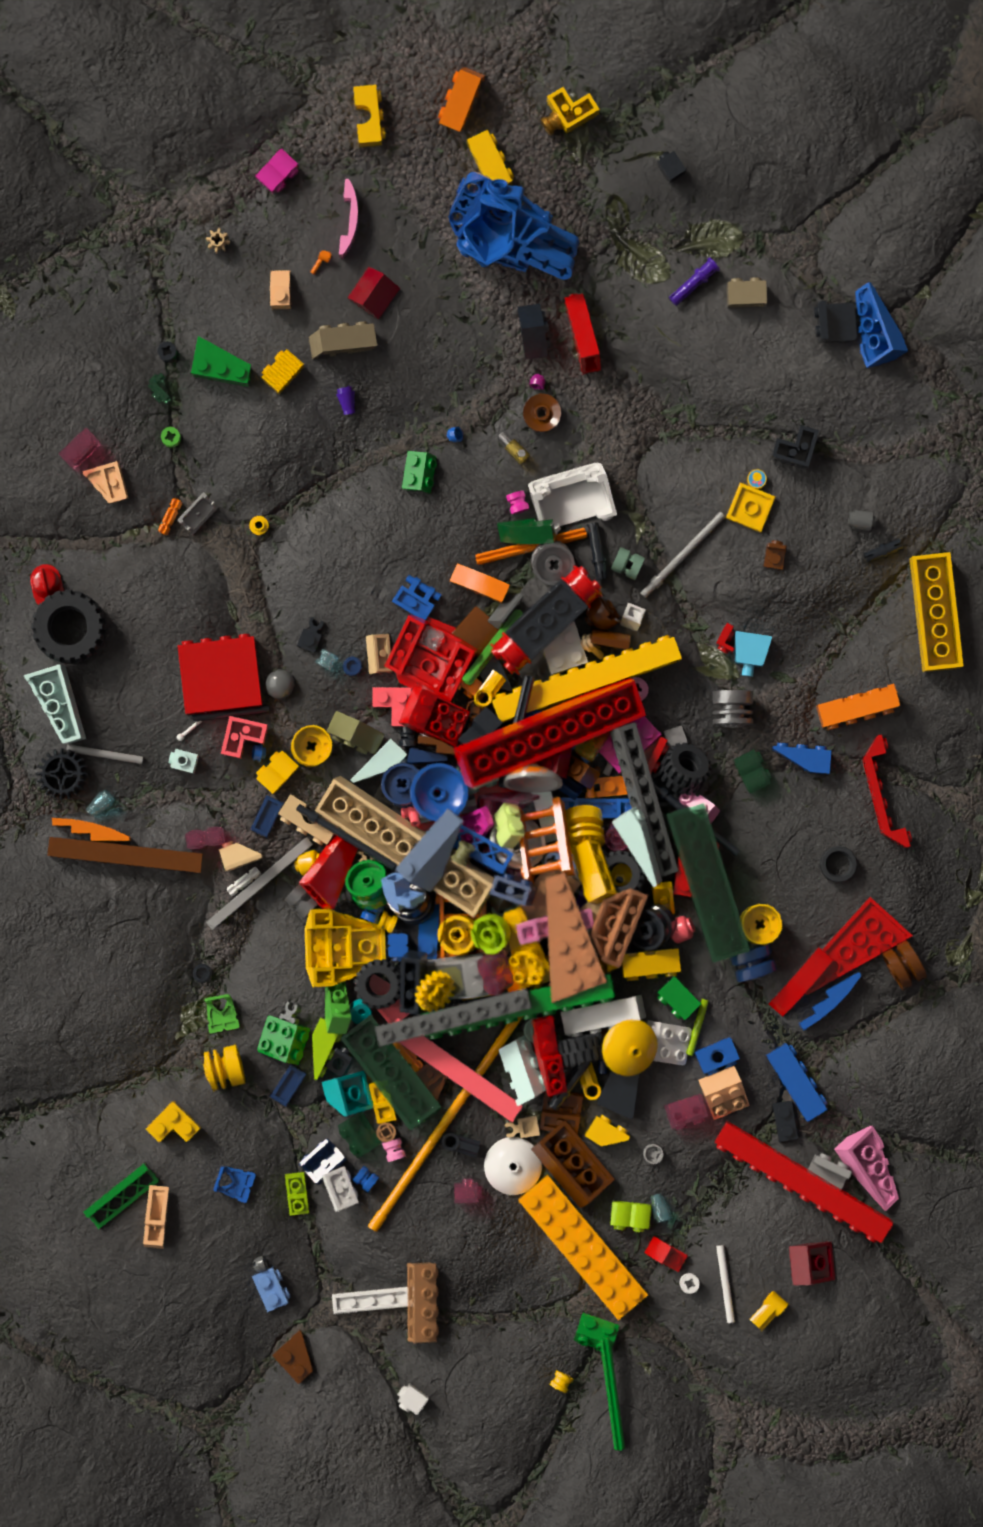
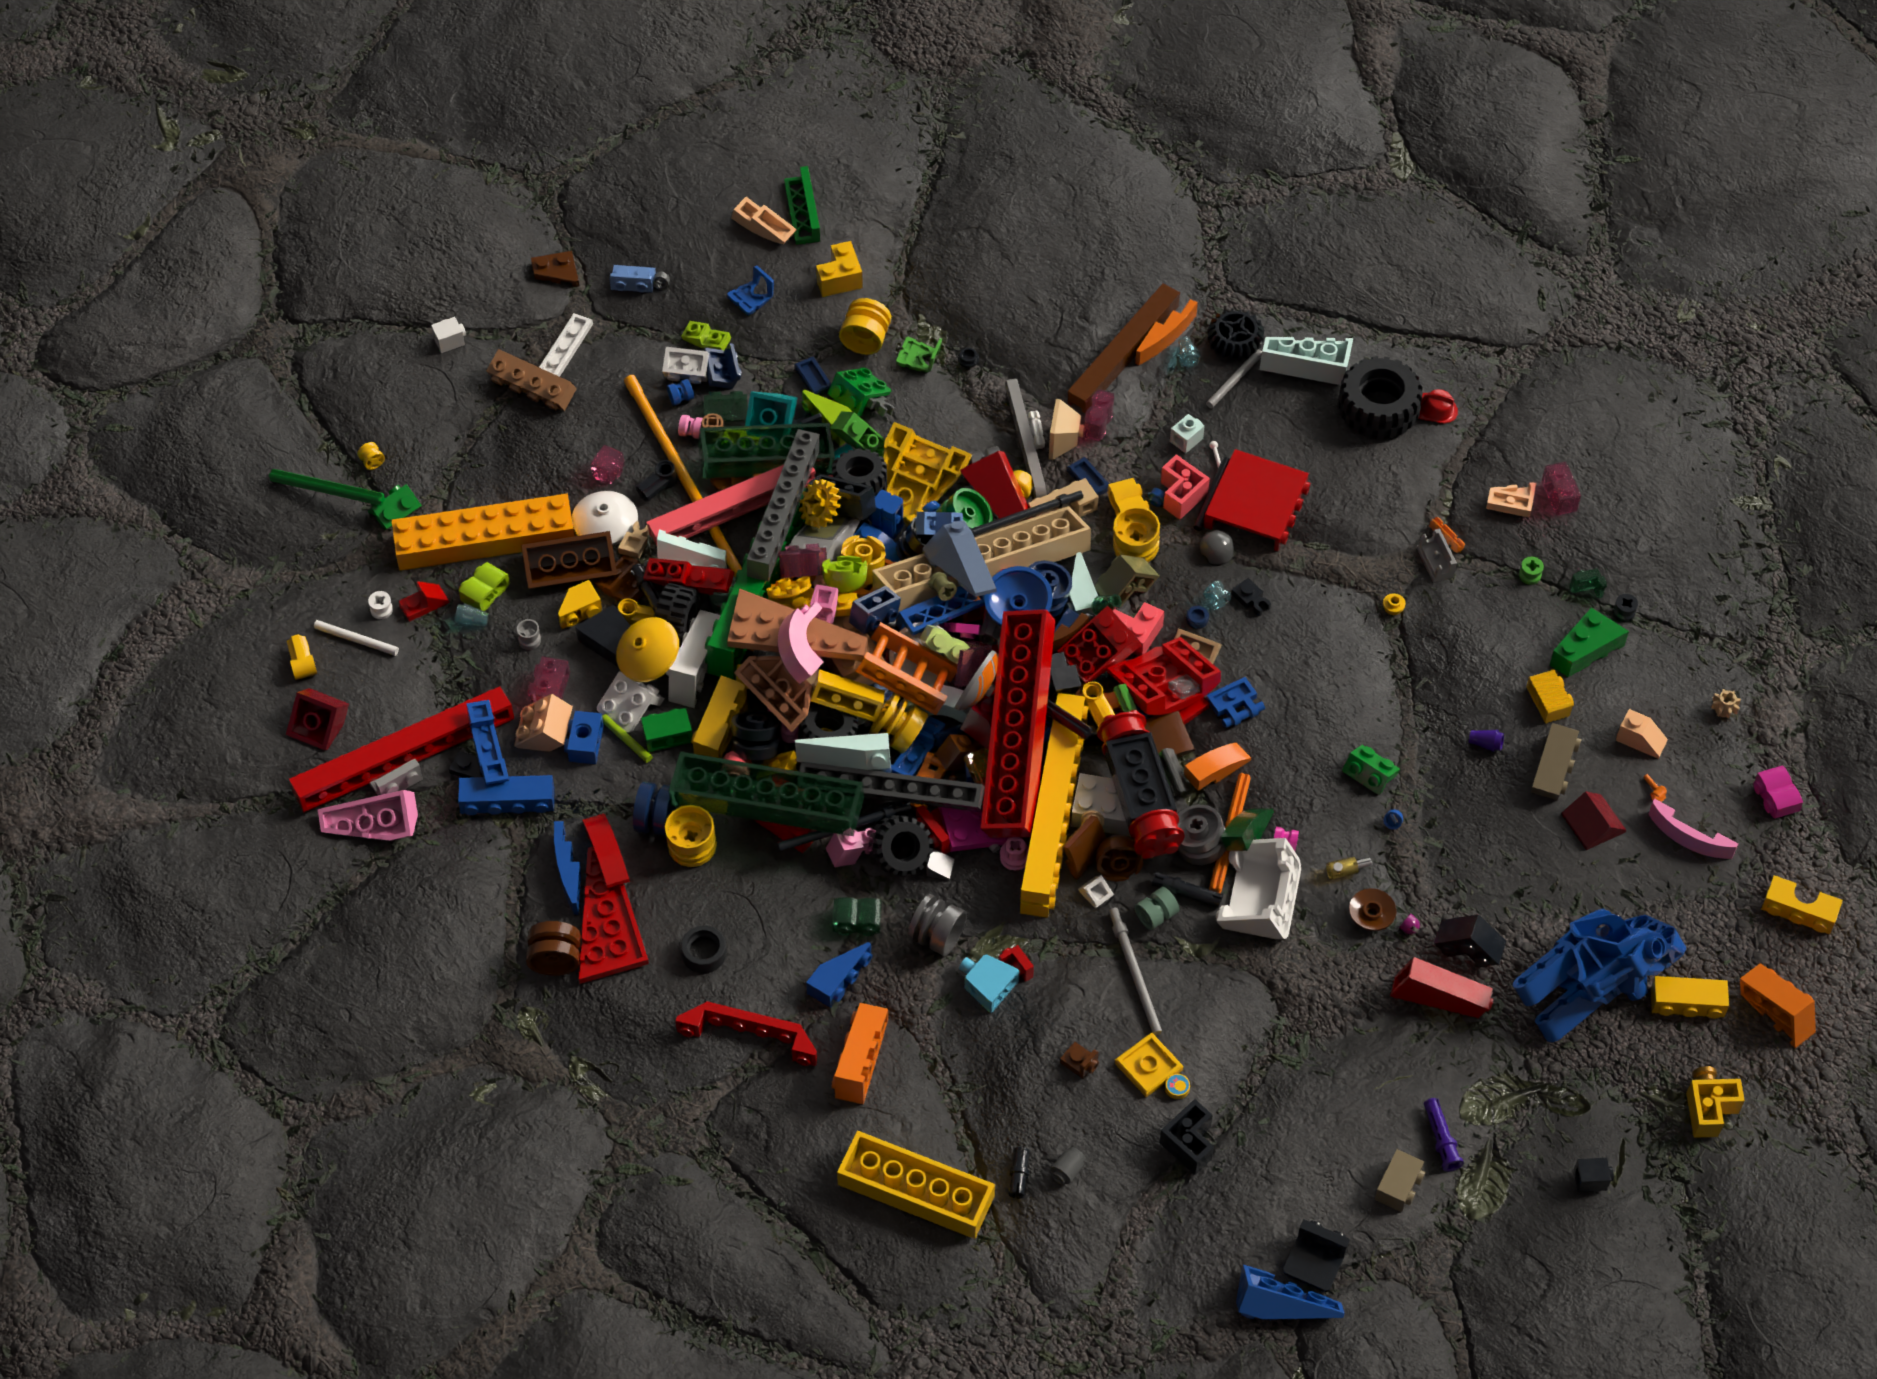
camera: 125 degrees right, 30 degrees down
none -> blue slope [466,700,509,785]
none -> bright pink arch [778,601,823,684]
none -> clear green cone [1091,594,1122,615]

